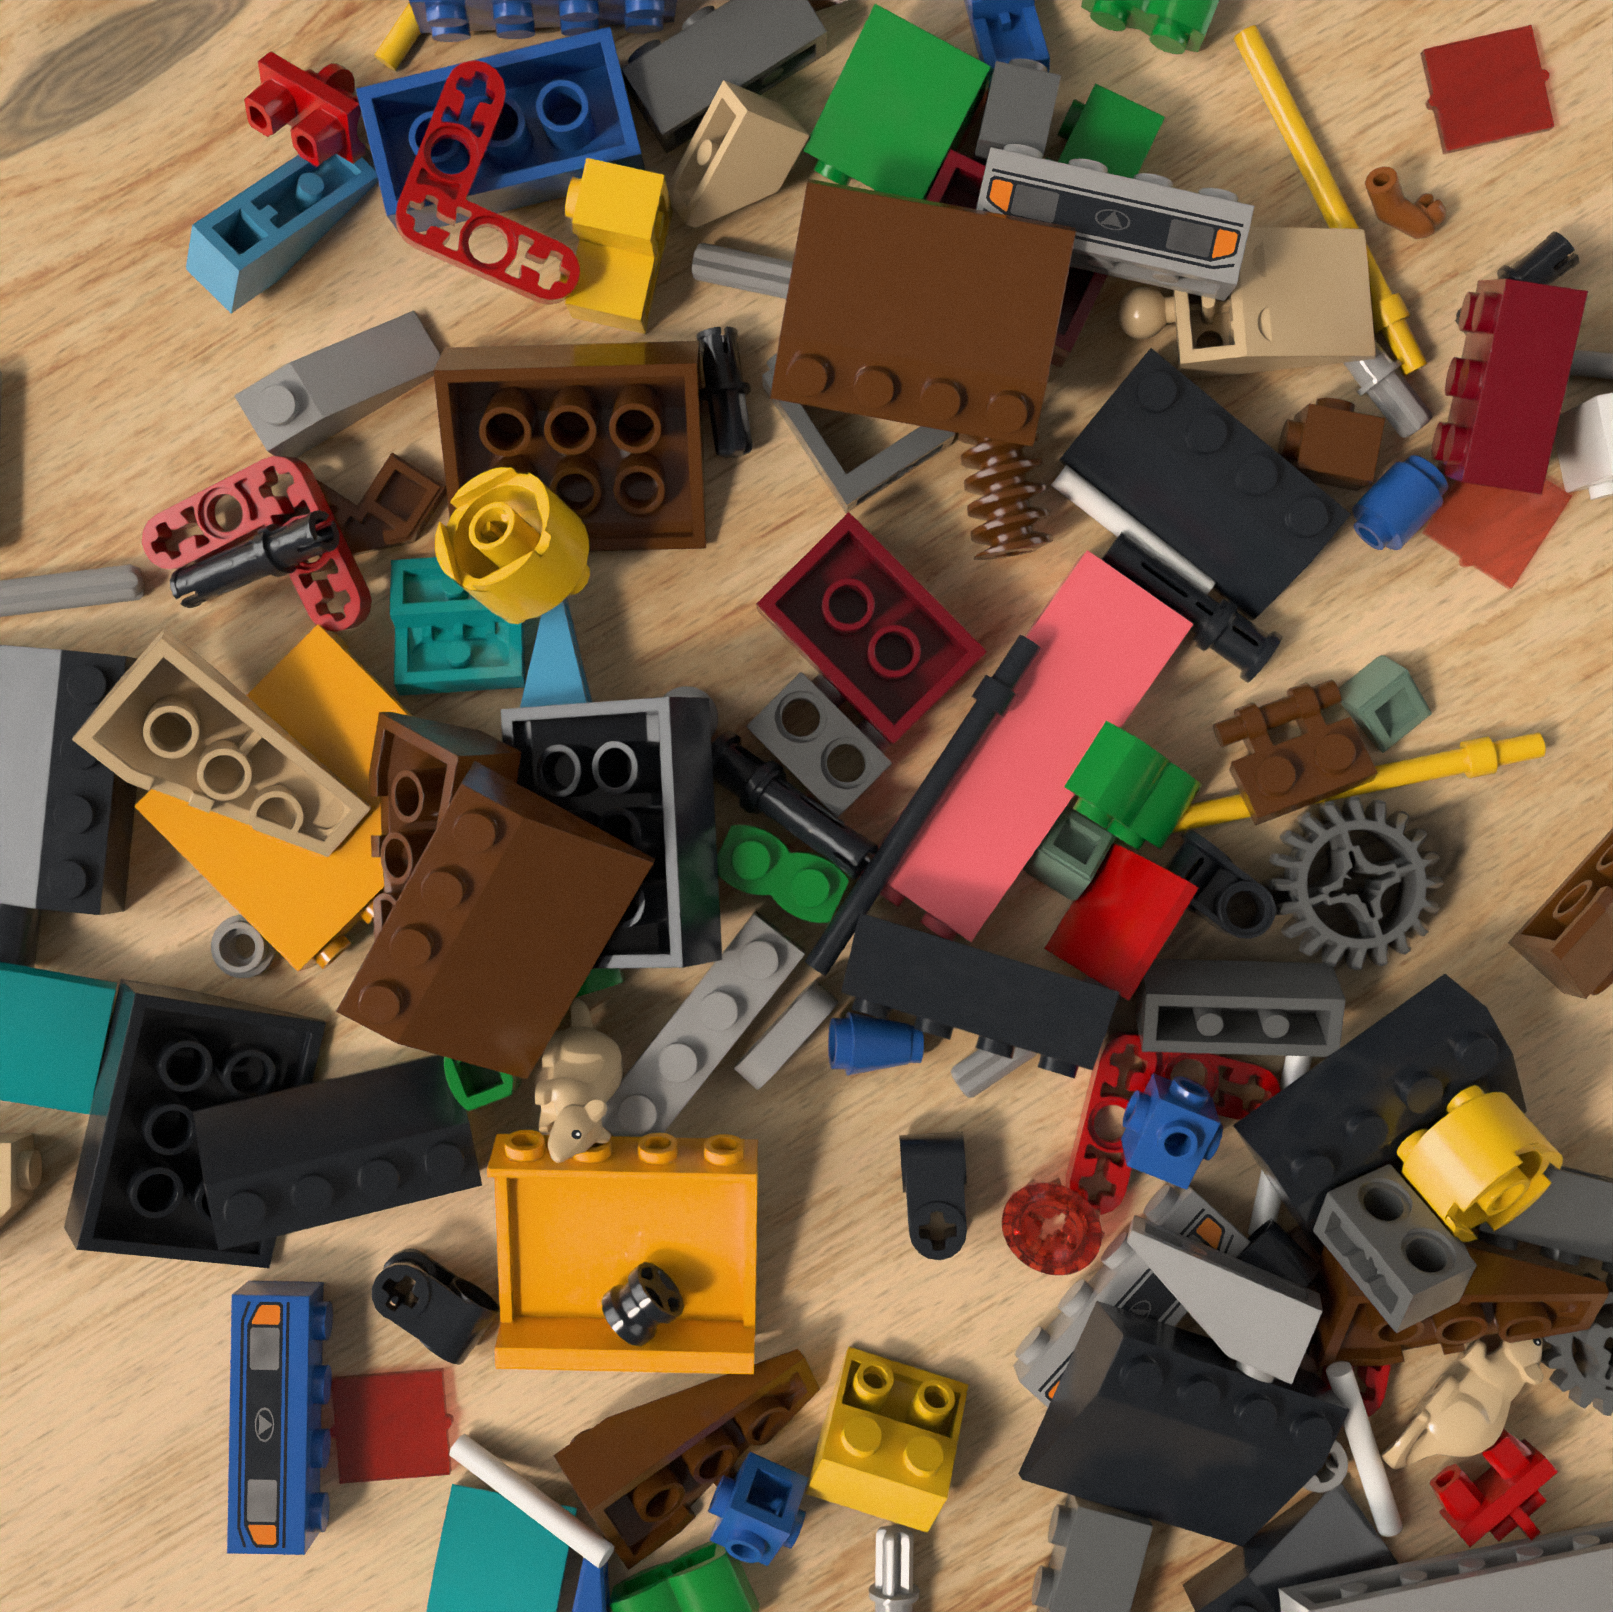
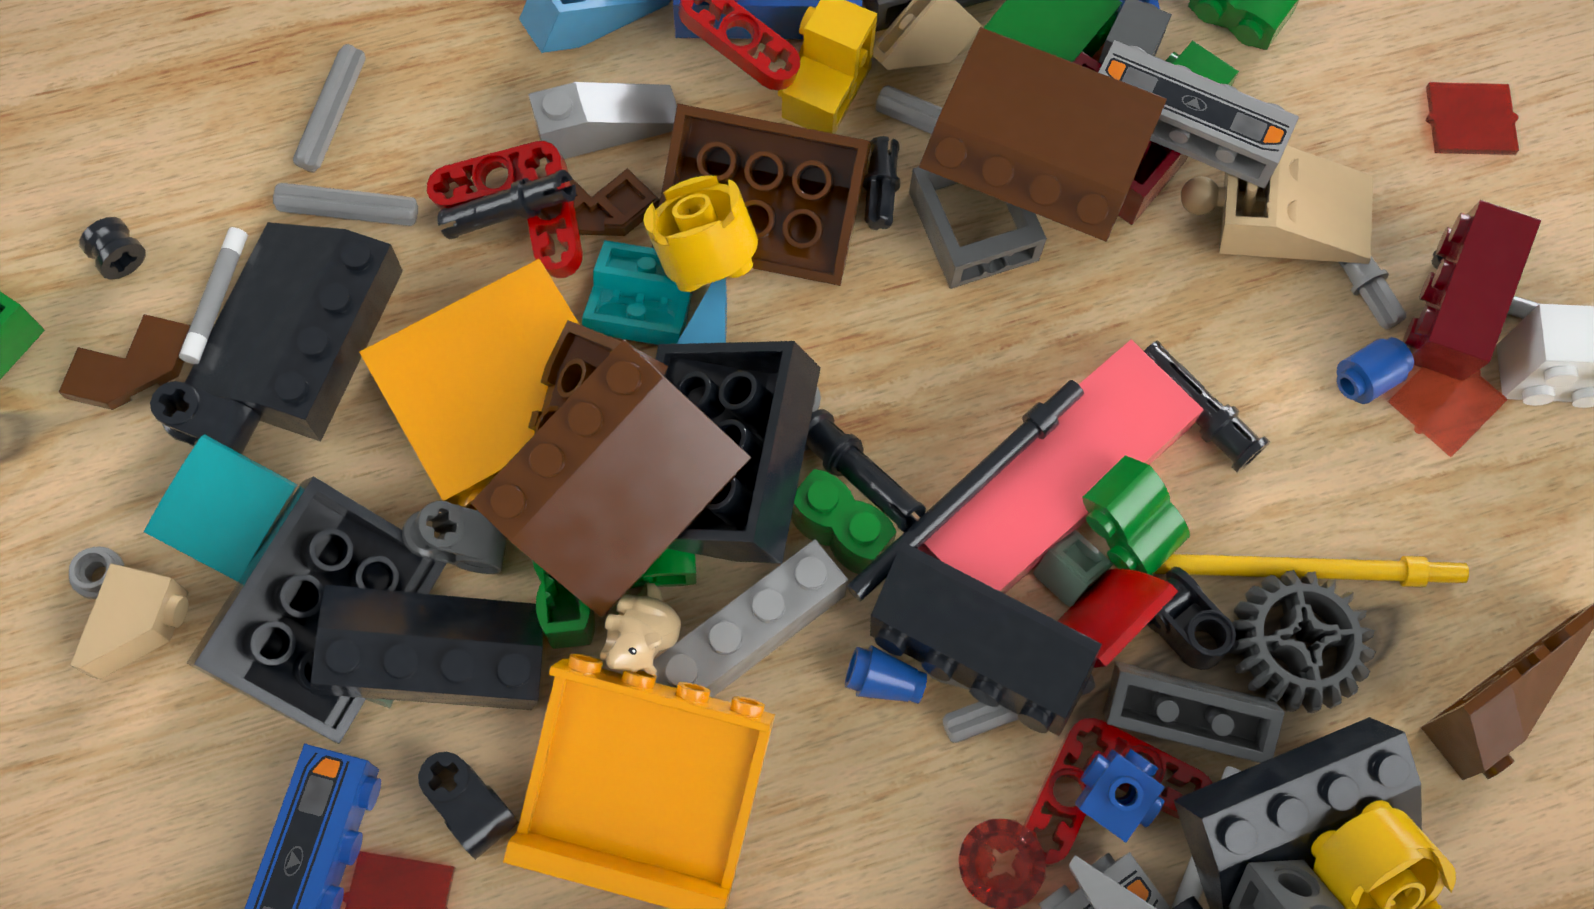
camera: 10 degrees right, 20 degrees down
tan wedge [72,628,371,857] -> none
light grey plate [211,915,276,978] -> none
black wheel [601,1262,684,1347] -> none
light grey beam [734,980,838,1090] -> none
dark grey brick [746,672,892,817] -> none
dark red brick [756,512,987,745] -> none
black piece [899,1132,967,1260] -> none
reddish brown piece [957,432,1053,560] -> none
white bar [1051,465,1216,594] -> none
black slope [1059,348,1351,621] -> none
reddish brown plate [1213,679,1378,826] -> none
yellow bar [1233,25,1428,376] -> none
reddish brown brick [1278,398,1386,491] -> none
sand green slope [1339,655,1432,753] -> none
dark orange arm [1365,166,1446,239] -> none
none -> dark grey piece [402,501,507,574]

